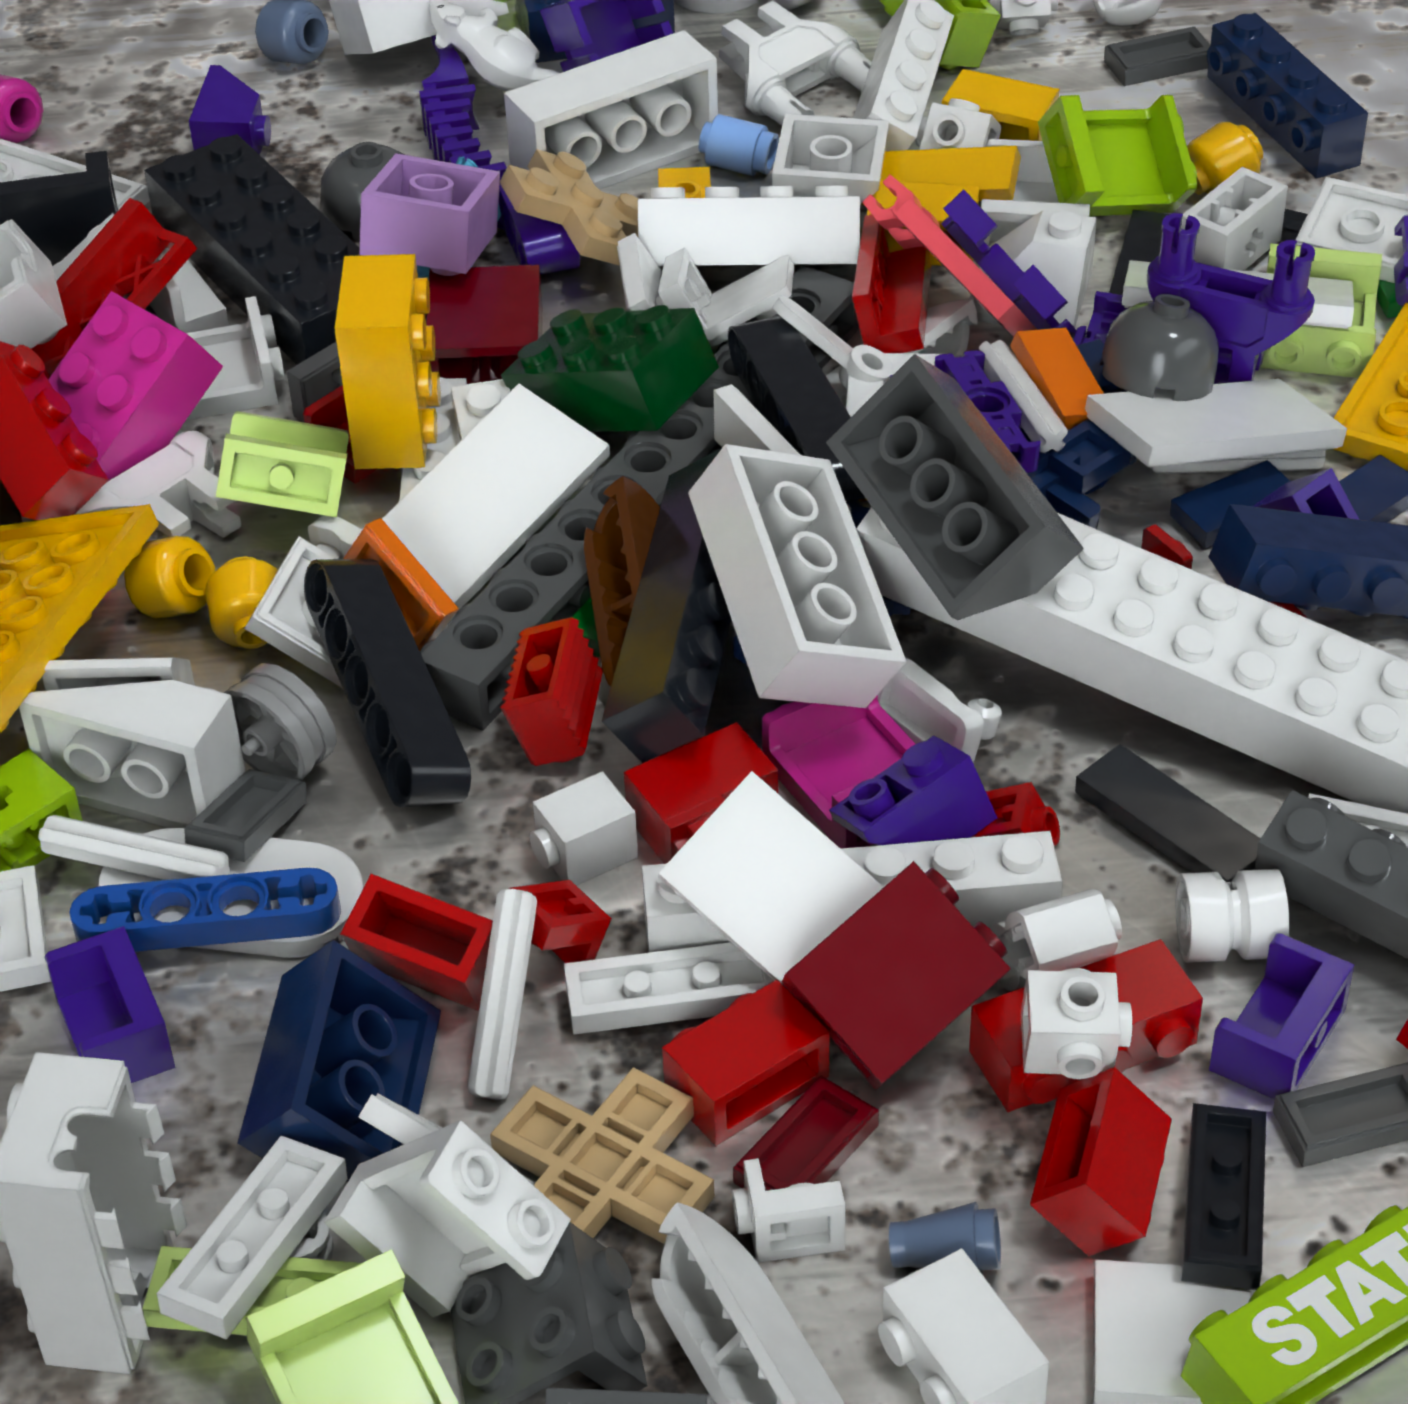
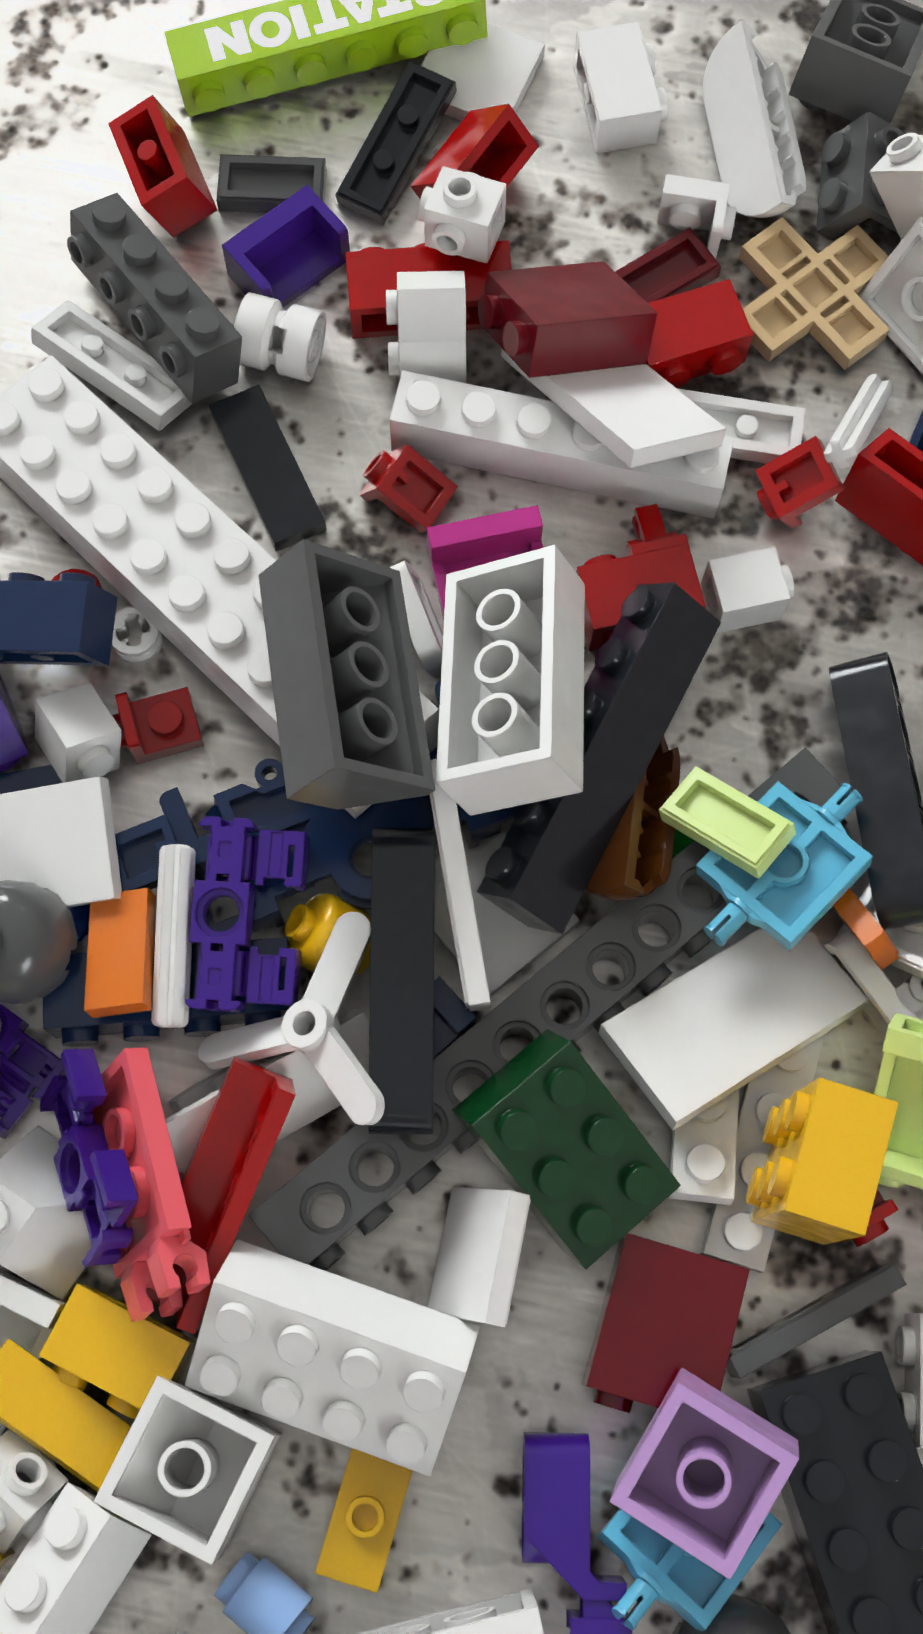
camera: 165 degrees left, 30 degrees up
tan plate [499,149,638,266] -> none
red brick [500,617,603,766] -> none
white bracket [656,247,794,347] -> none
dark purple slope [829,735,997,845] -> none
sand blue cone [889,1202,1001,1275] -> none
none -> white brick [35,682,122,783]
none -> yellowish green tile [659,766,796,879]
none -> medium azure plate [696,781,873,951]

